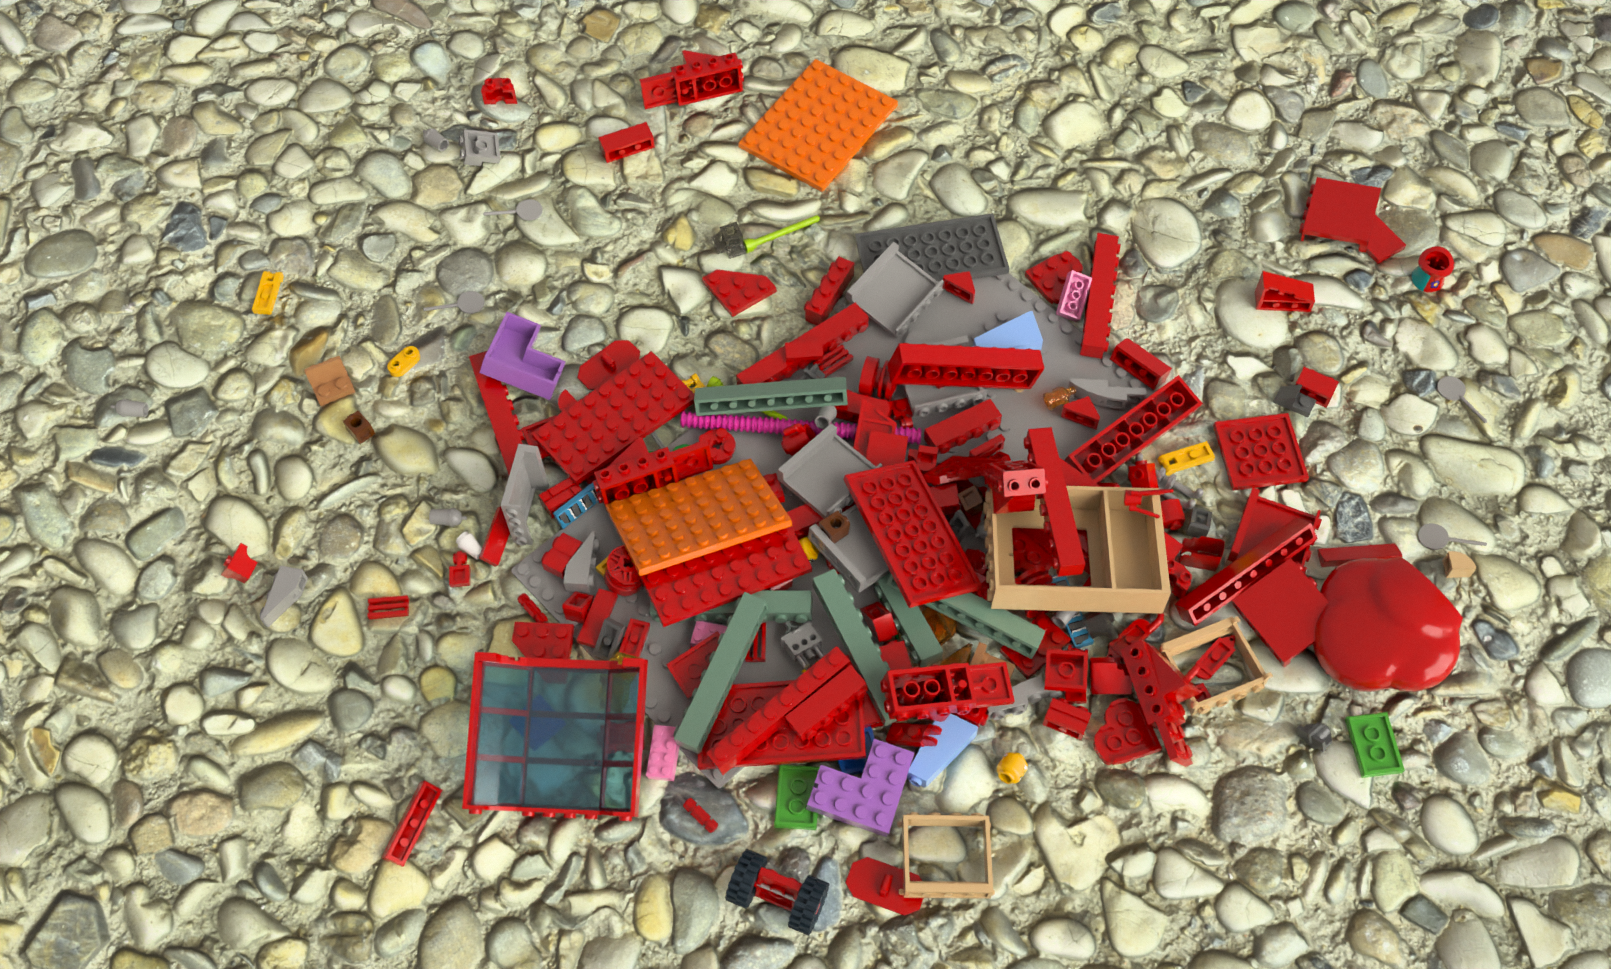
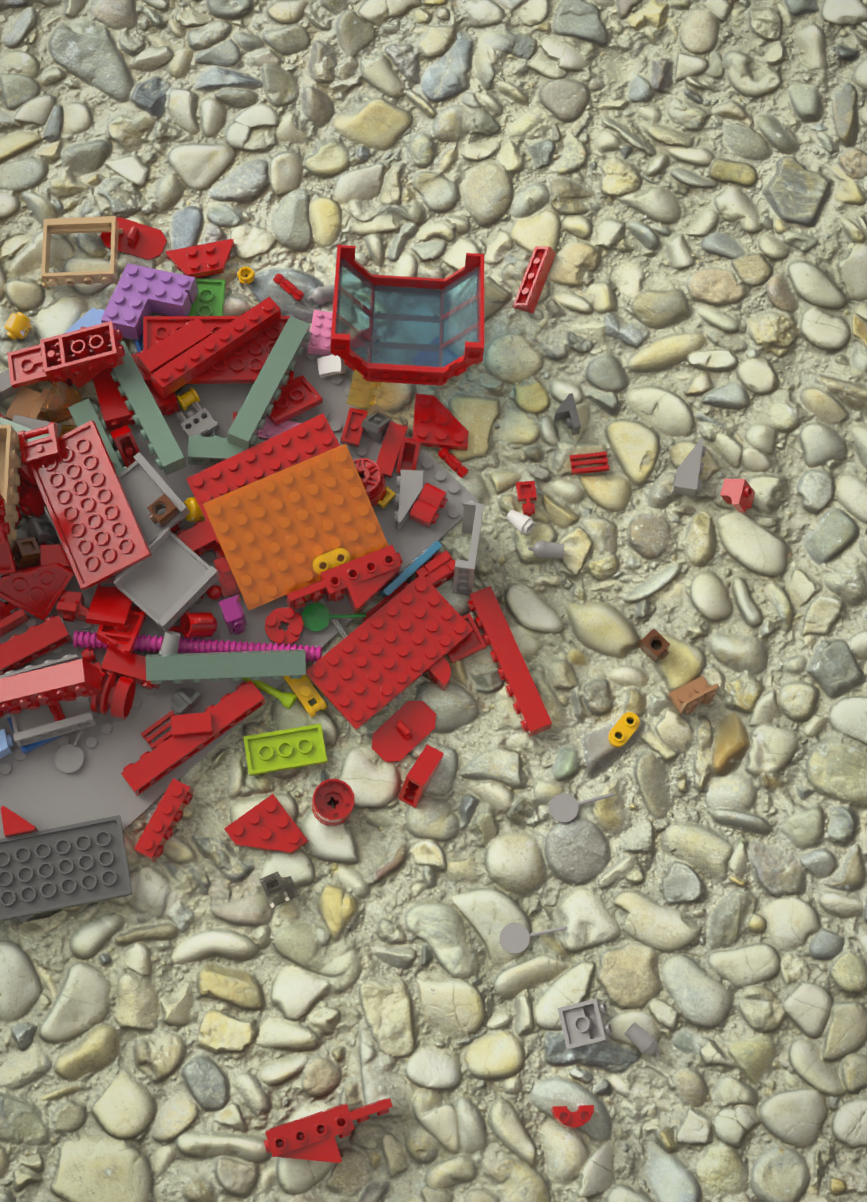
camera: 175 degrees right, 10 degrees up
yellow plate [252,271,284,315] -> none
red tile [479,506,510,567] -> none
medium lavender piece [480,312,566,400] -> none
red brick [598,122,655,163] -> none
black plate [725,849,830,936] -> none
orange plate [738,59,898,192] -> none
lime piece [742,215,820,254] -> none
light grey panel [846,242,944,338] -> none
none -> light grey piece [13,415,62,437]
none -> red plate [18,422,61,464]
none -> red wing [165,239,235,278]
none -> magenta window [219,594,247,635]
none -> yellow plate [237,266,255,284]
none -> lime plate [243,723,327,776]
none -> light grey piece [308,284,342,305]
none -> red wheel [312,779,354,826]
none -> yellow plate [313,548,350,575]
none -> white tile [317,355,346,378]
none -> red slope [398,744,444,808]
none -> dark grey slope [554,393,581,435]

